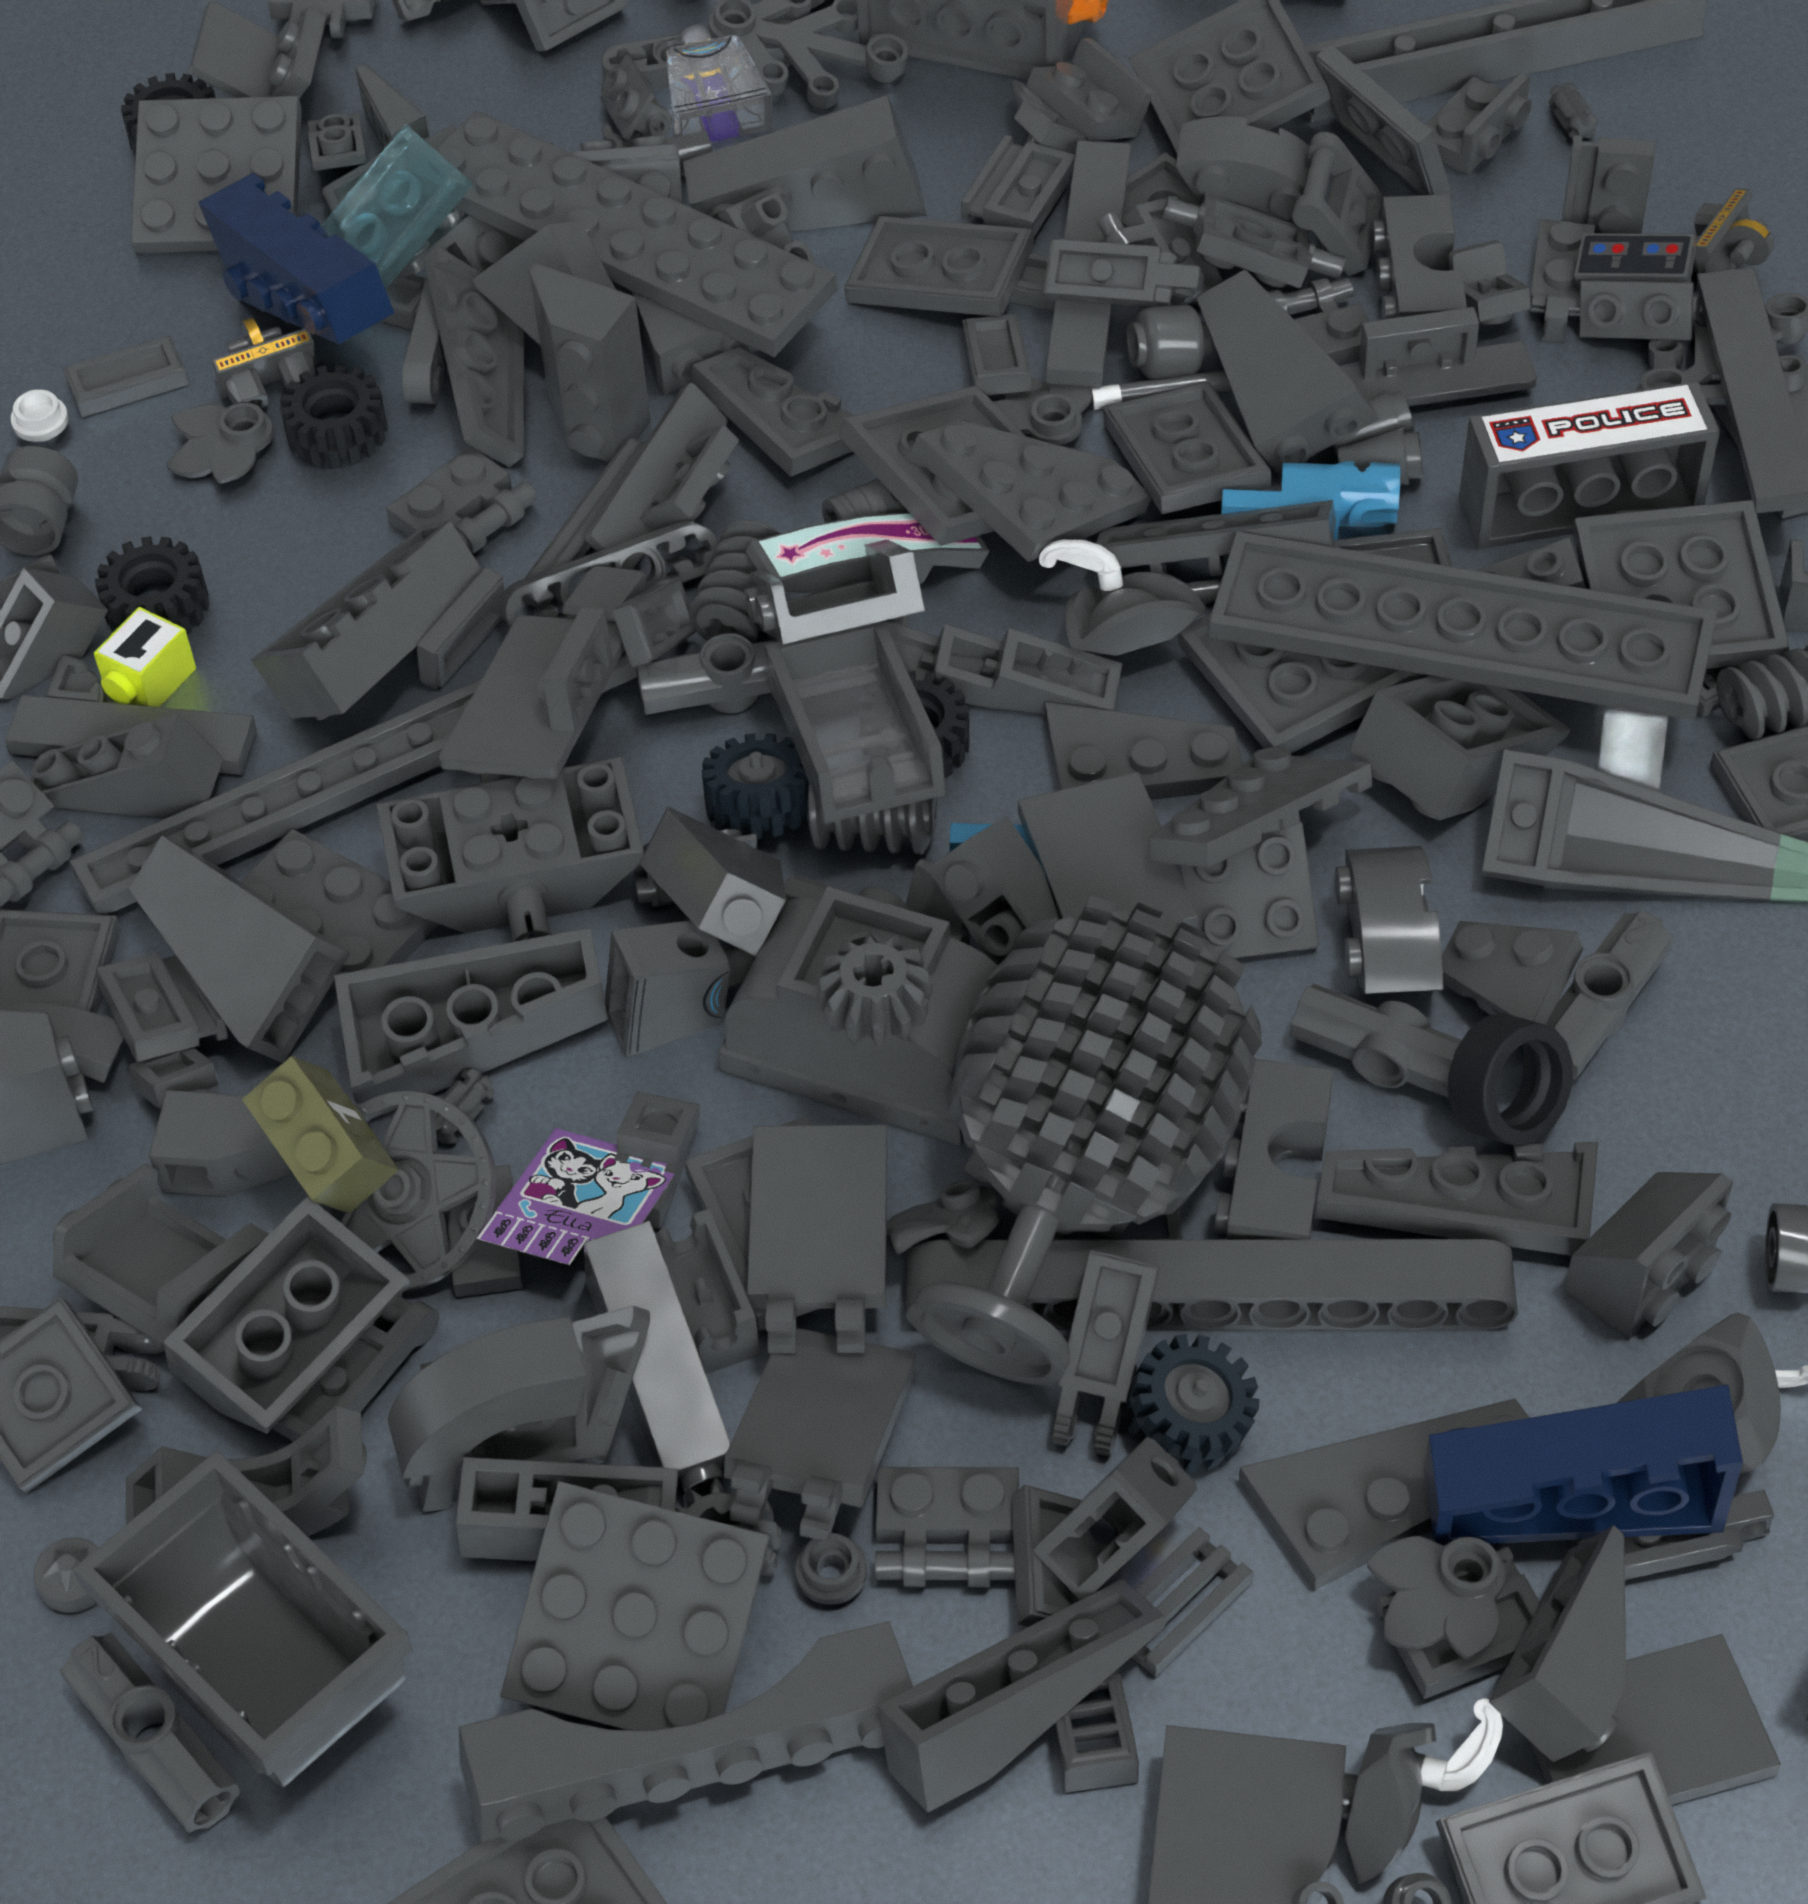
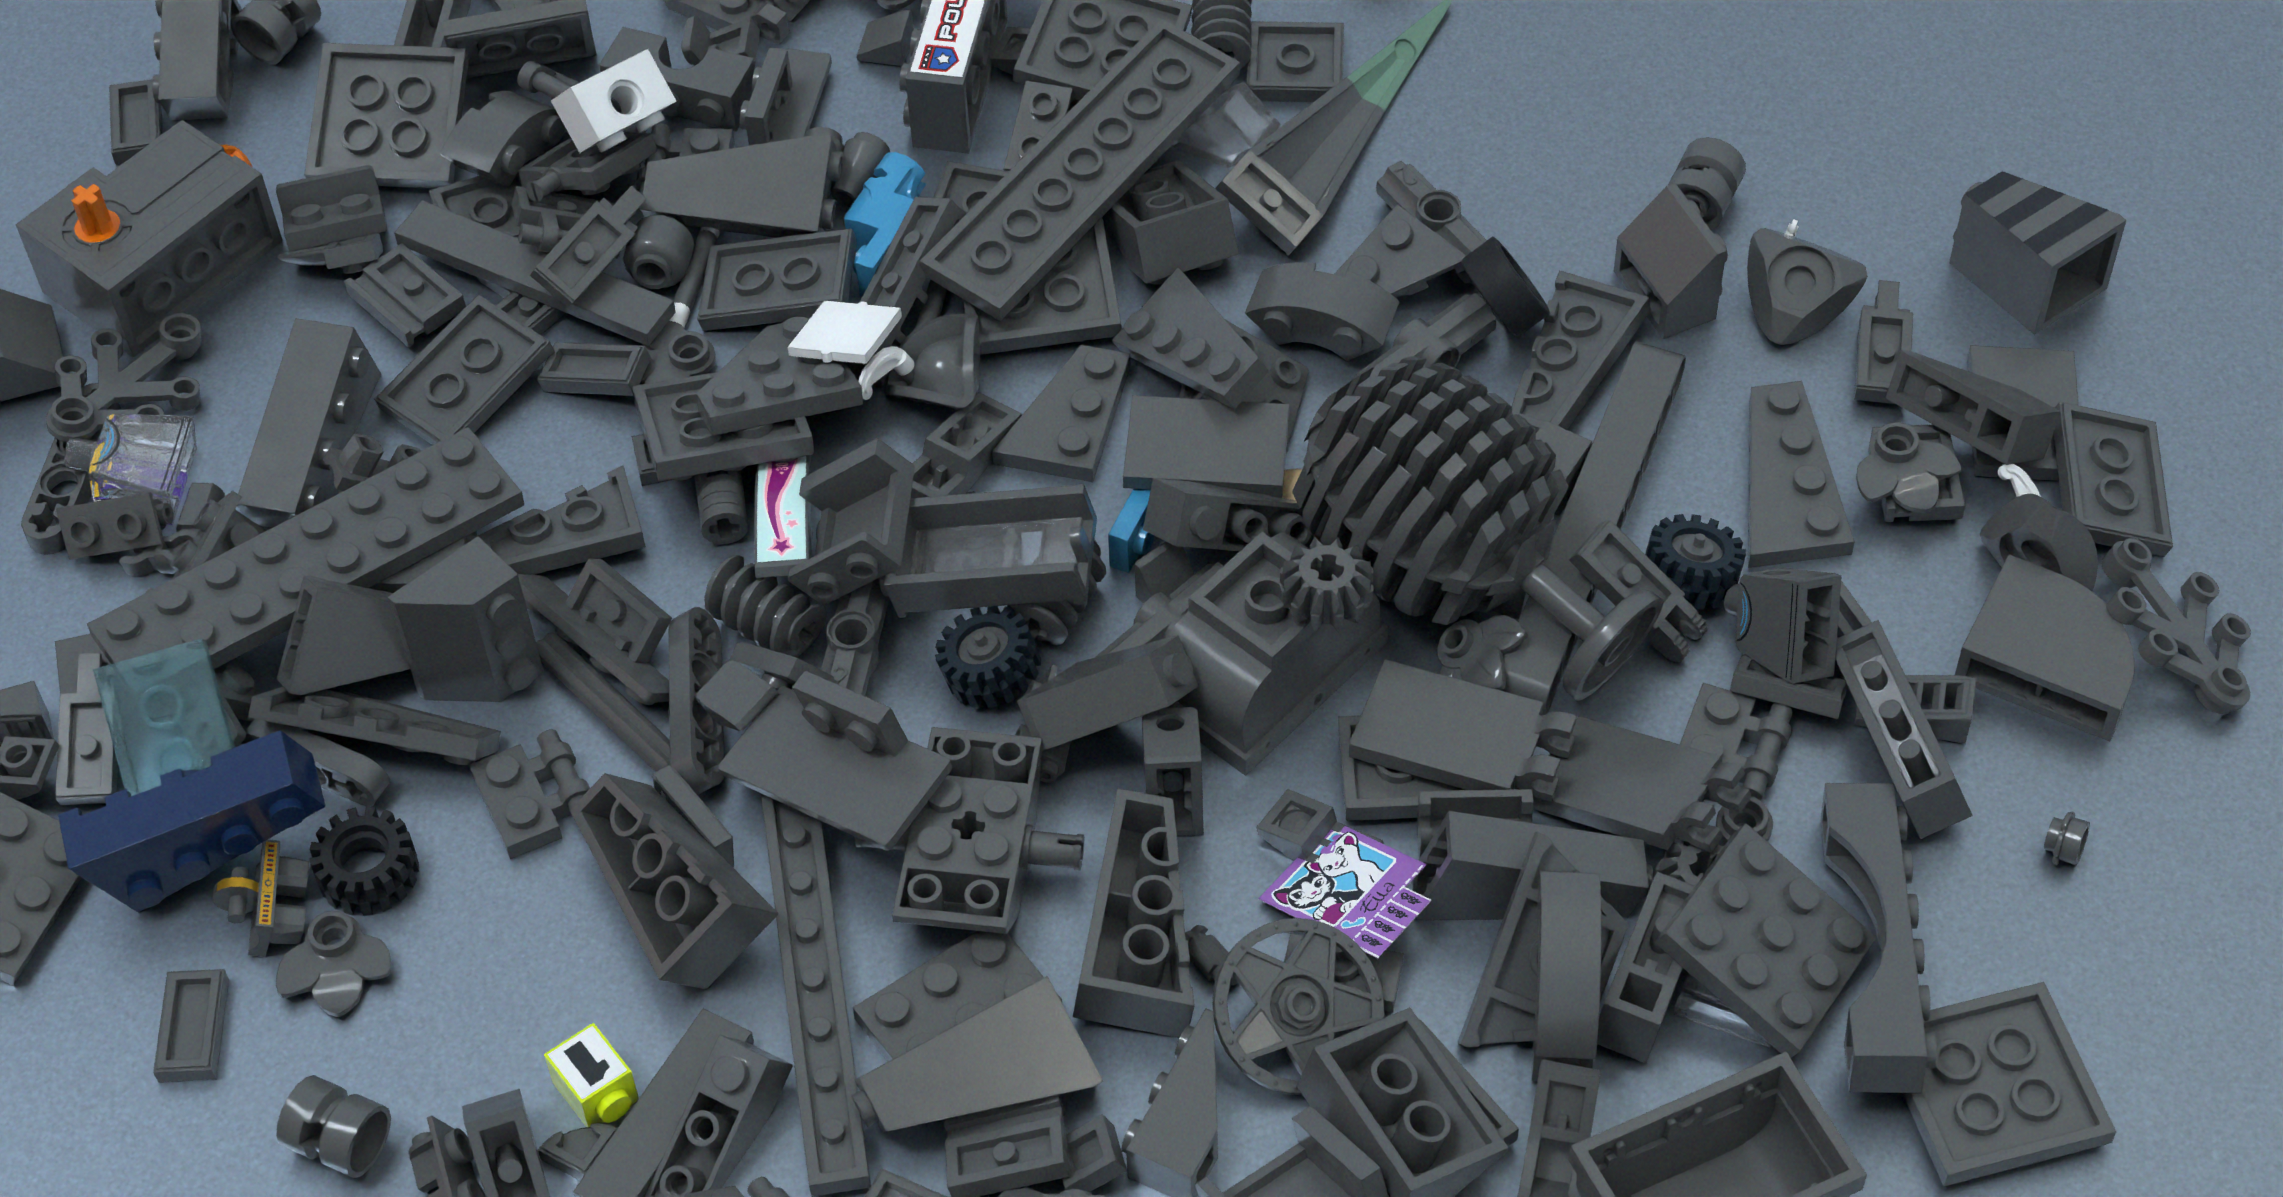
camera: 70 degrees left, 0 degrees up
white plate [11,390,69,442] -> none
black tyre [95,536,209,635] -> none
olive brick [242,1055,399,1213] -> none
dark blue wedge [1424,1384,1743,1546] -> none
none -> white brick [551,49,676,153]
none -> white piece [788,301,902,364]

